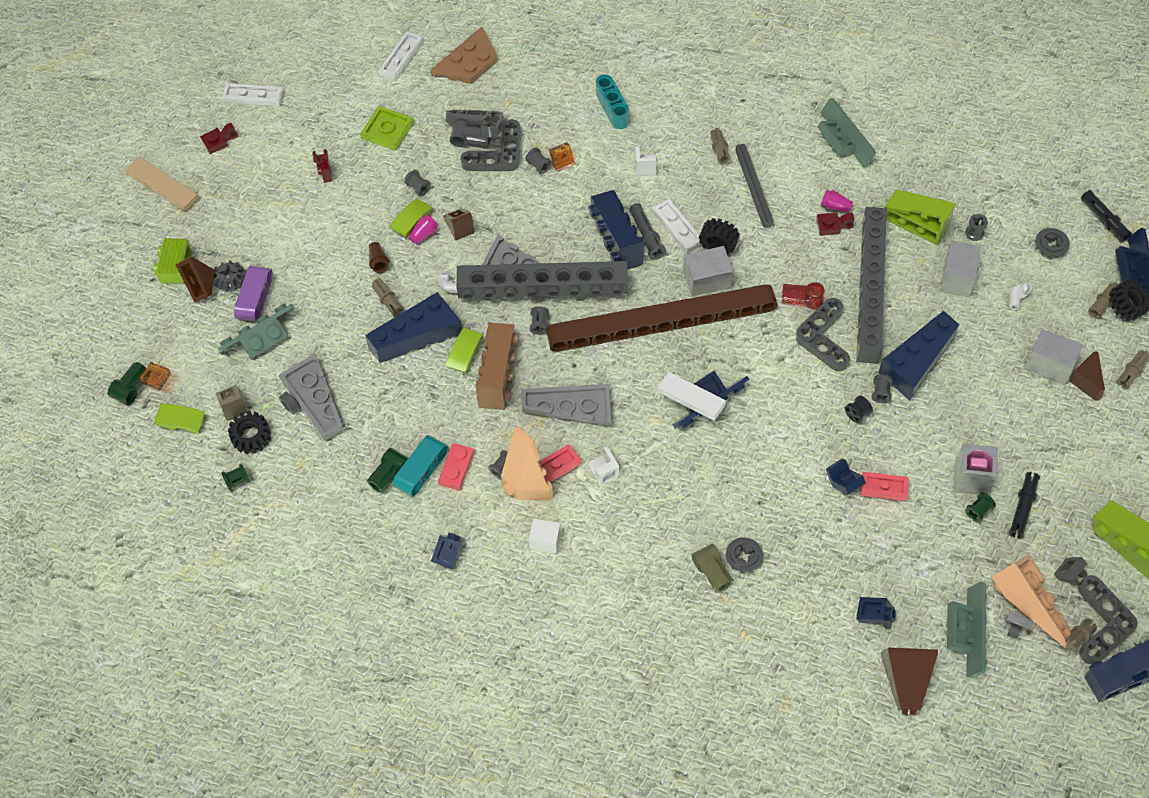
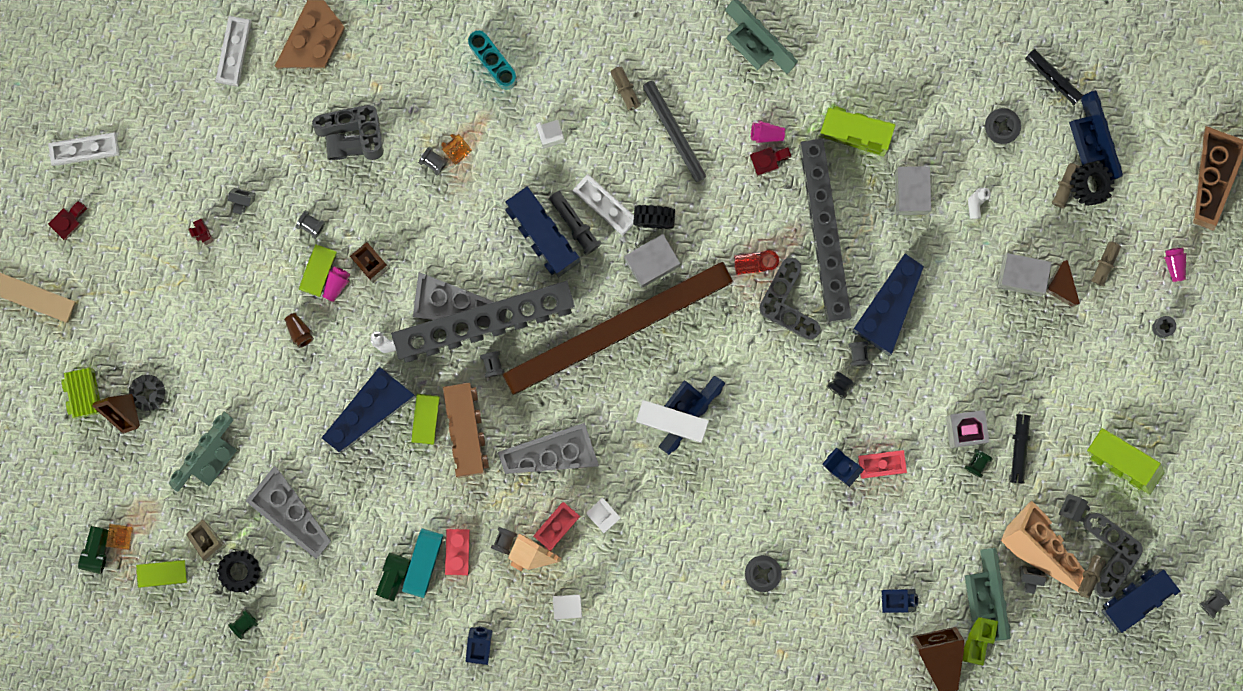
camera: 15 degrees left, 25 degrees up
medium lavender beam [234,265,273,322] -> none
dark grey tile [279,391,300,413] -> none
lime tile [360,106,414,151] -> none
dark tan axle [372,278,404,317] -> none
dark grey beam [460,119,521,171] -> none
olive piece [691,544,734,592] -> none
dark grey bush [965,214,988,241] -> none
none -> dark grey tile [227,188,256,214]
none -> lime slope [963,617,998,666]

